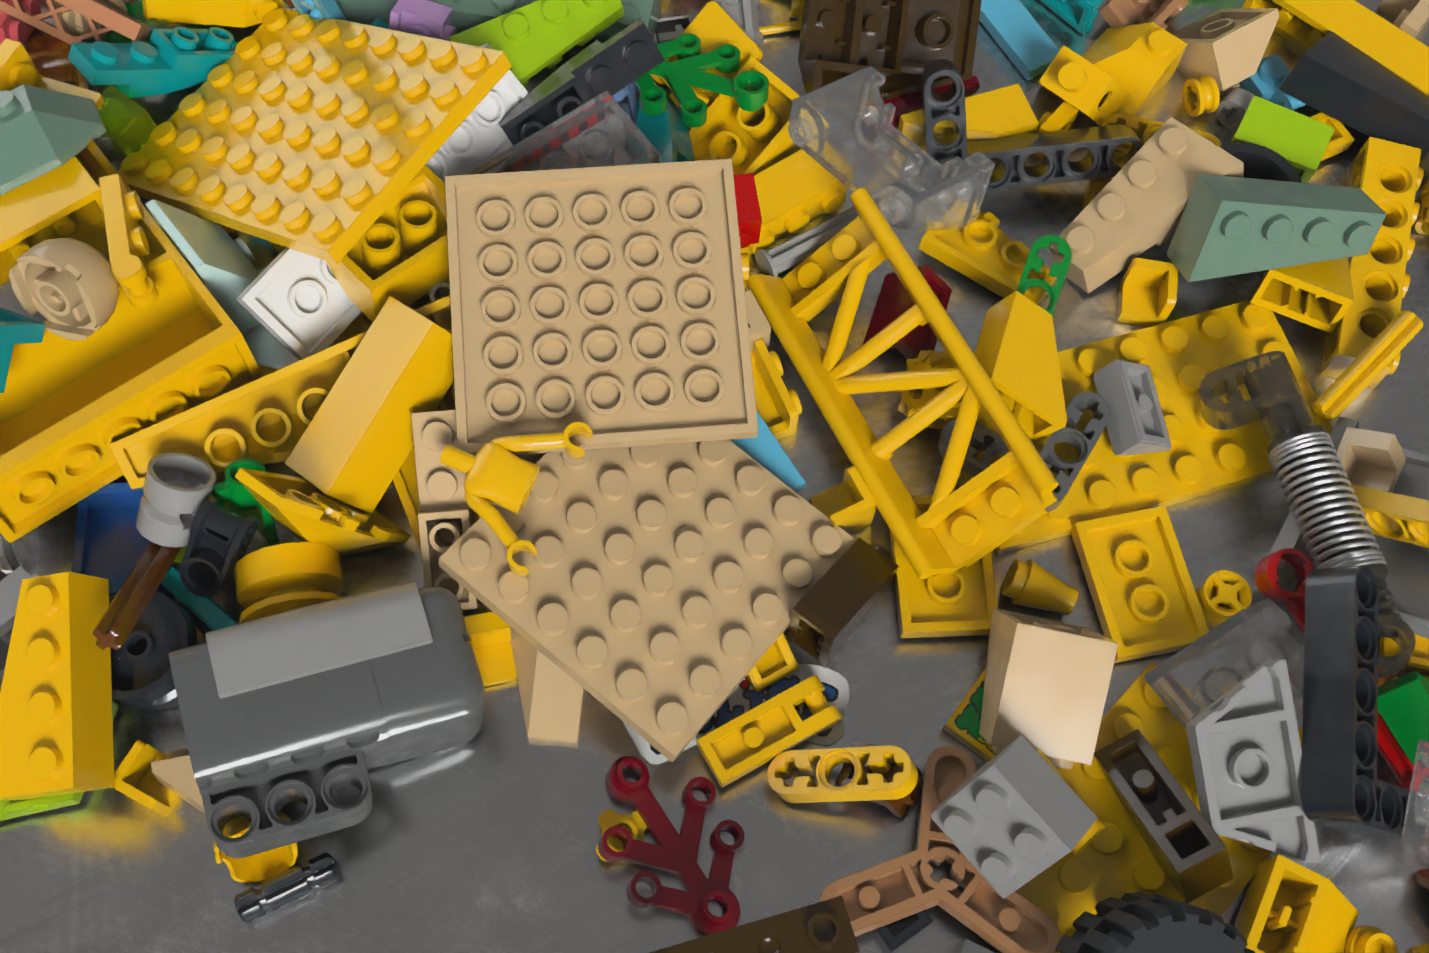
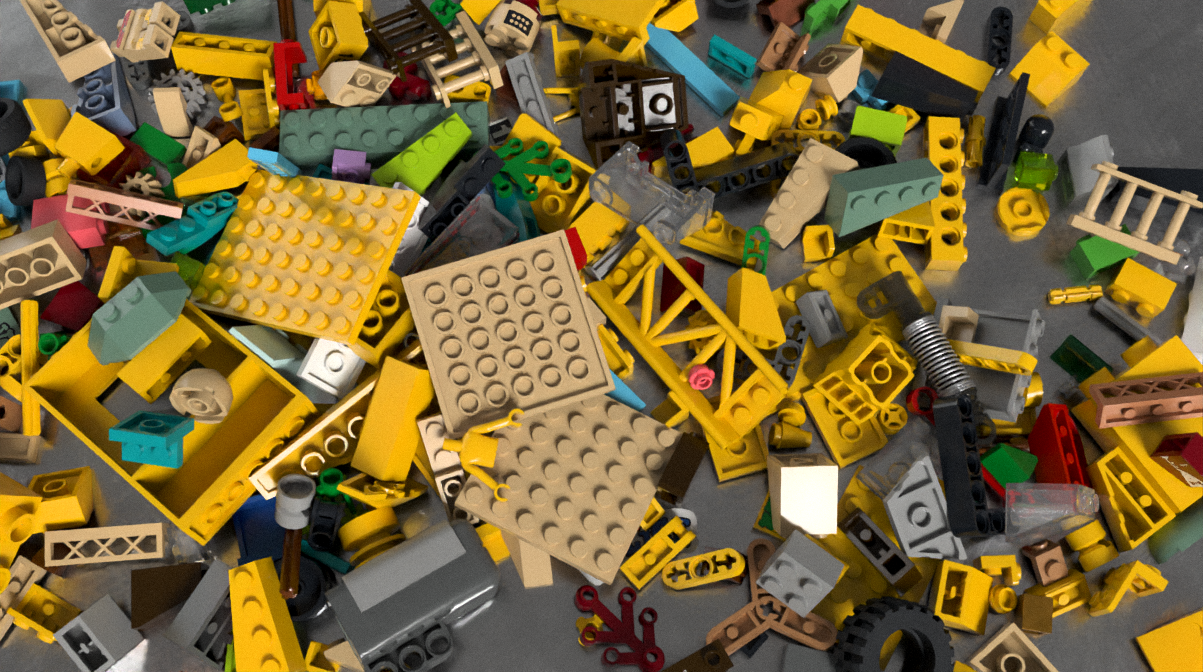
camera: 10 degrees left, 5 degrees up
yellow plate [99,173,159,308] -> none
yellow axle [1312,310,1424,422] -> none
none -> coral plate [689,364,715,390]
none -> yellow plate [778,402,806,427]
none -> yellow plate [796,109,822,130]
none -> yellow slope [813,322,918,425]
none -> yellow bracket [973,555,1021,587]

